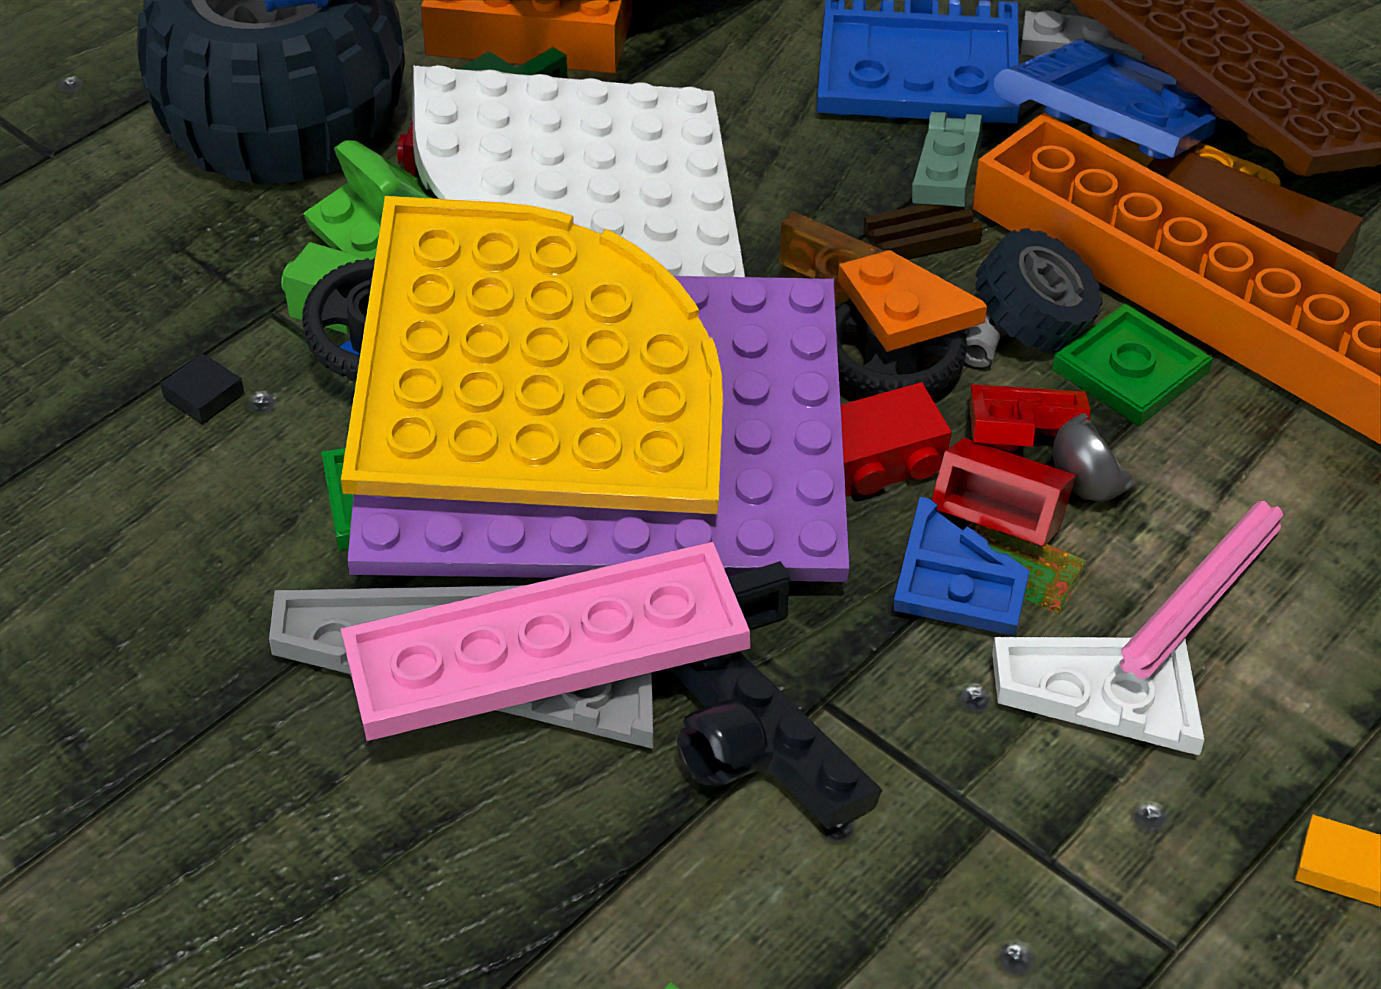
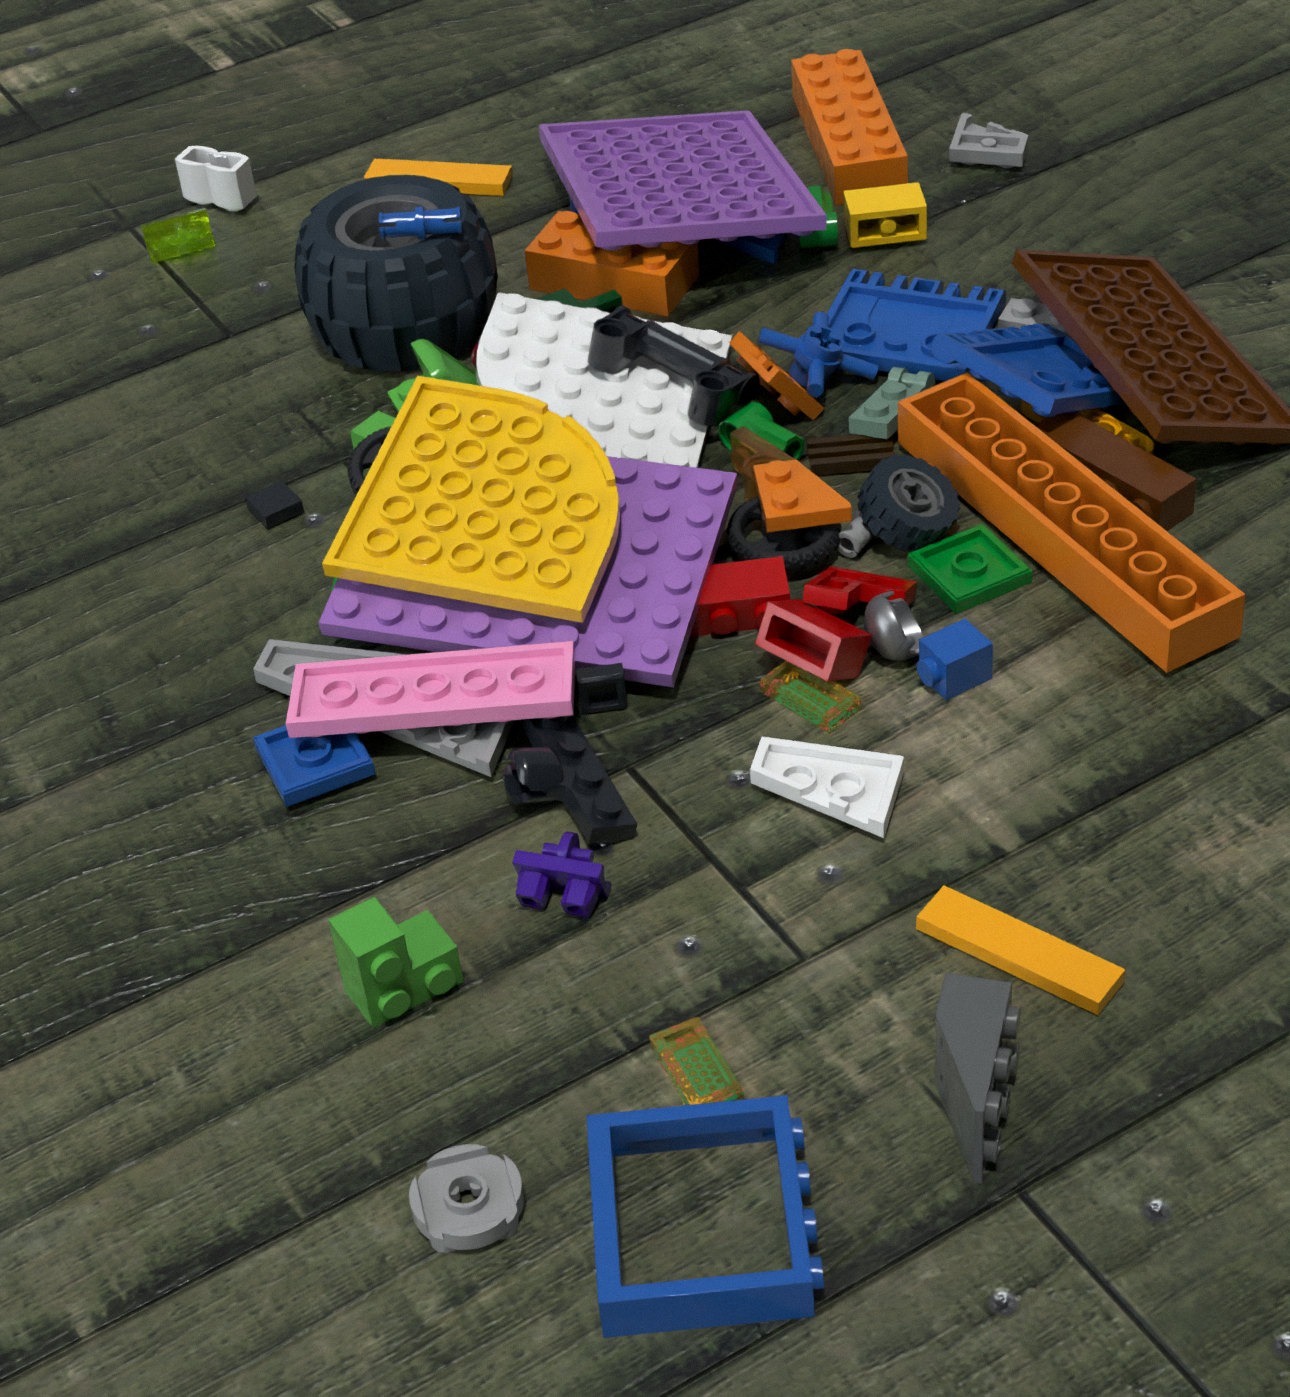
camera: 20 degrees right, 5 degrees down
blue wing [894,497,1029,636] -> none
bright pink axle [1120,501,1284,679] -> none
none -> blue plate [253,725,376,807]
none -> dark purple hips [512,831,612,918]
none -> black piece [587,305,760,426]
none -> green piece [718,402,805,462]
none -> orange wing [729,331,825,421]
none -> blue bar [758,312,878,397]
none -> blue brick [917,618,993,700]

